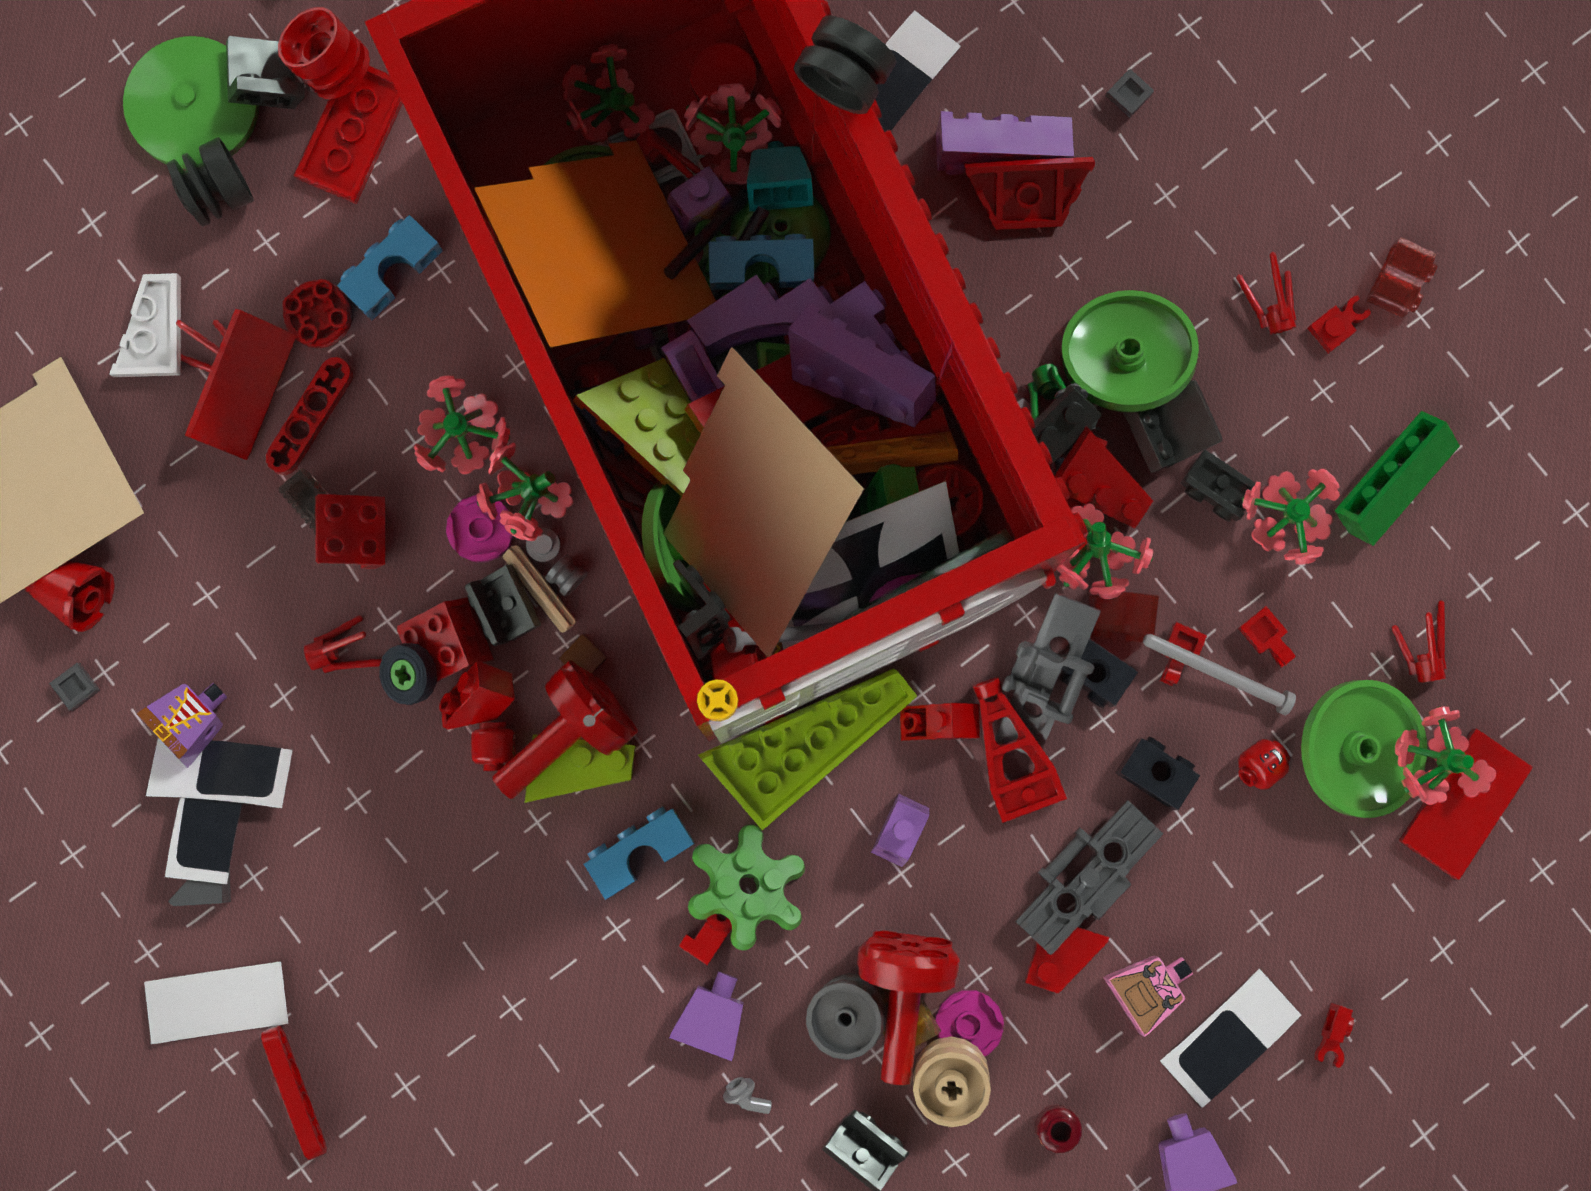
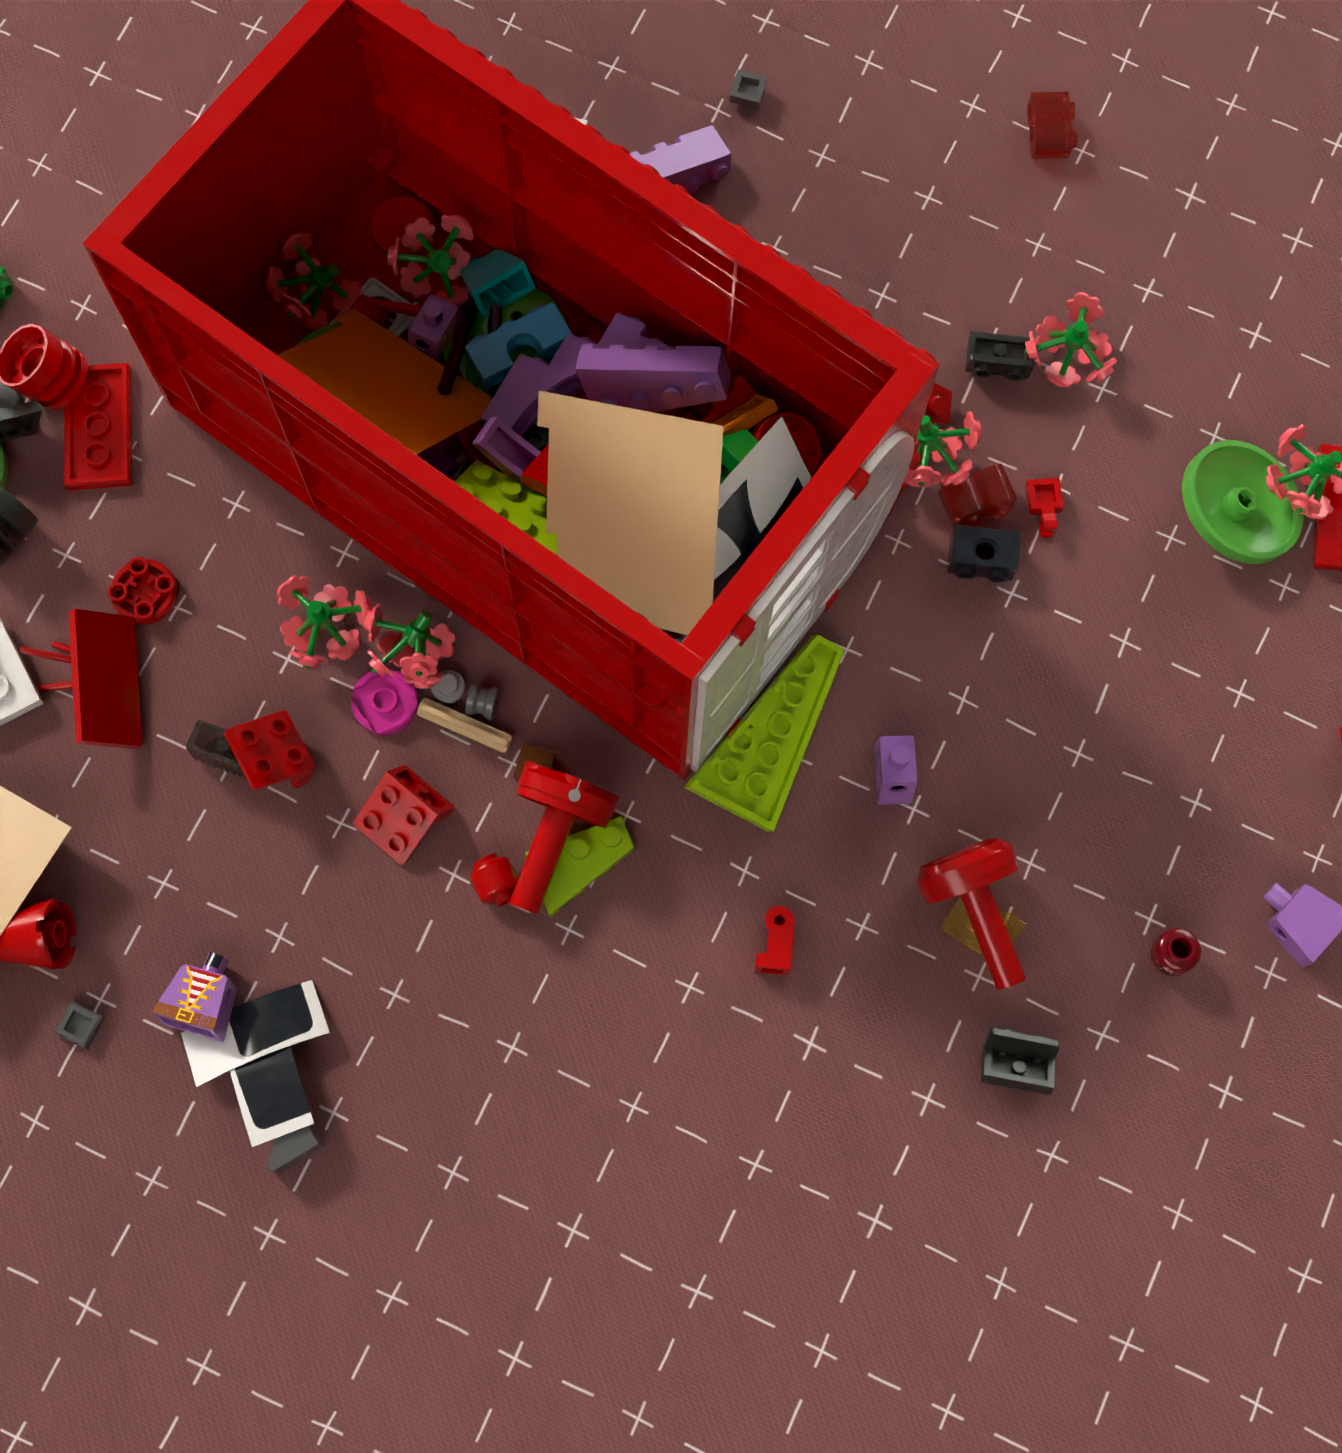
camera: 25 degrees left, 10 degrees down
white sticker [144,962,289,1044] -> none
red beam [261,1025,327,1160] -> none
red beam [266,357,353,475] -> none
red plant [304,615,382,674] -> none
dark azure arch [337,215,443,321] -> none
black bush [379,643,437,705] -> none
red slope [439,661,515,730] -> none
pearl dark grey bracket [465,564,541,646] -> none
dark azure arch [584,807,695,900] -> none
medium lavender torso [669,971,744,1061] -> none
bright green plate [688,824,805,951] -> none
yellow wheel [697,679,738,722] -> none
light grey plate [723,1077,772,1114] -> none
pearl dark grey wheel [793,15,897,114] -> none
dark grey wheel [806,973,888,1060] -> none
red slope [900,703,980,741] -> none
tan wheel [913,1036,991,1127] -> none
dark pink tile [935,990,1004,1056] -> none
red wing [964,157,1095,230] -> none
red plate [973,677,1067,823] -> none
dark grey piece [995,592,1101,755] -> none
dark grey piece [1015,800,1163,955] -> none
red wing [1024,927,1109,994] -> none
bright green dish [1062,290,1199,412] -> none
torso [1103,956,1193,1037] -> none
black brick [1115,736,1200,810] -> none
pearl dark grey bracket [1123,380,1223,473] -> none
light grey bar [1143,634,1296,716] -> none
sticker [1160,969,1301,1108] -> none
red plant [1236,252,1297,335] -> none
red plate [1238,606,1296,667] -> none
red head [1238,739,1290,790] -> none
red plate [1307,295,1371,354] -> none
green brick [1334,411,1460,546] -> none
red plant [1392,600,1447,683] -> none

